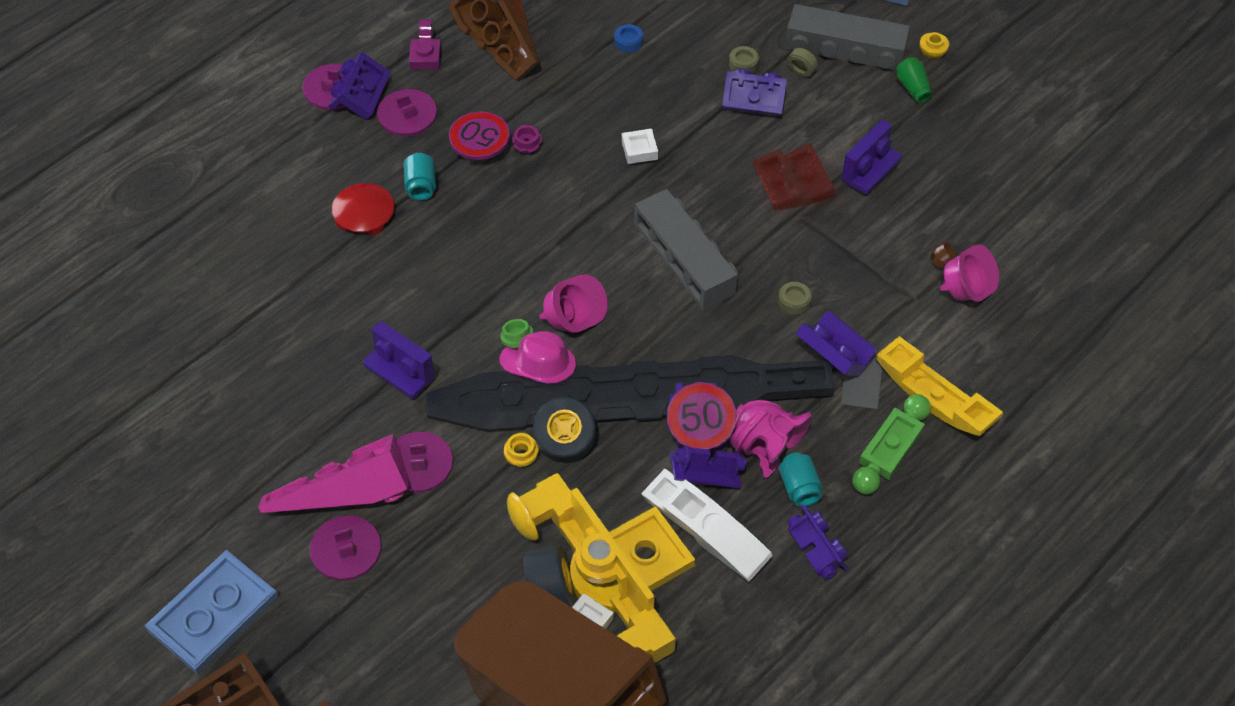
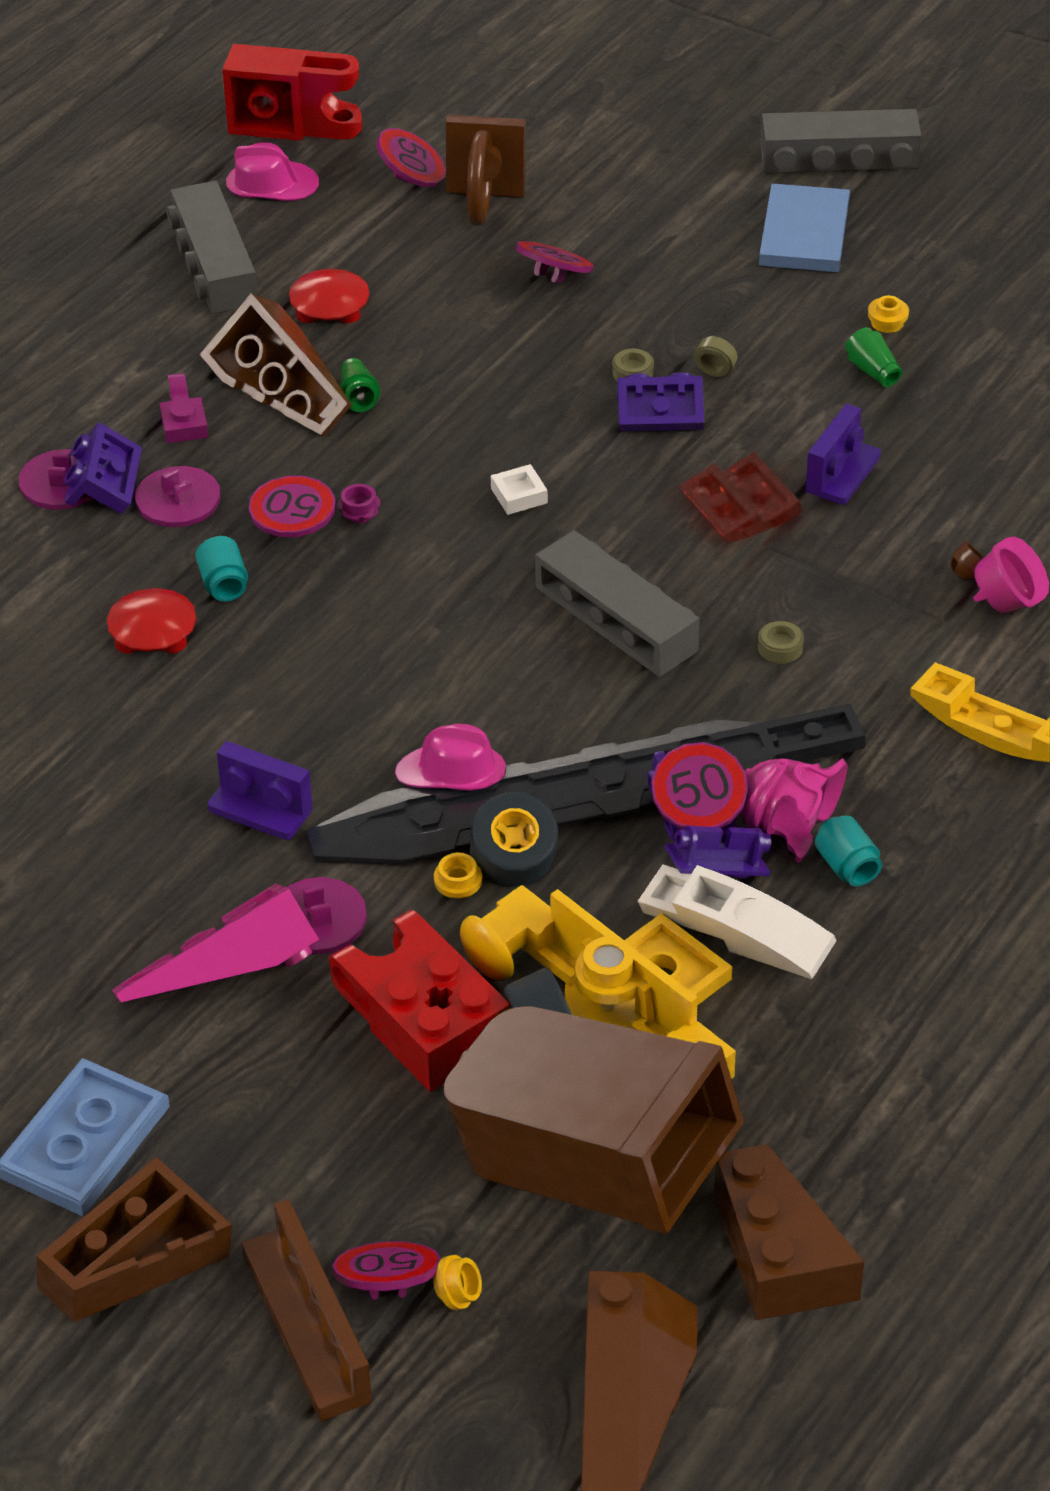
camera: 10 degrees left, 10 degrees down
magenta piece [310,515,381,581] -> none
bright green plate [500,319,534,349] -> none
dark pink piece [539,274,608,333] -> none
blue tile [614,24,643,53] -> none
dark grey brick [785,4,910,70] -> none
dark purple hinge [787,504,850,580] -> none
dark purple bracket [795,311,878,377] -> none
dark grey sticker [841,356,882,409] -> none
bright green plate [852,394,931,495] -> none
none -> red brick [329,910,511,1092]
none -> green cone [340,358,381,412]

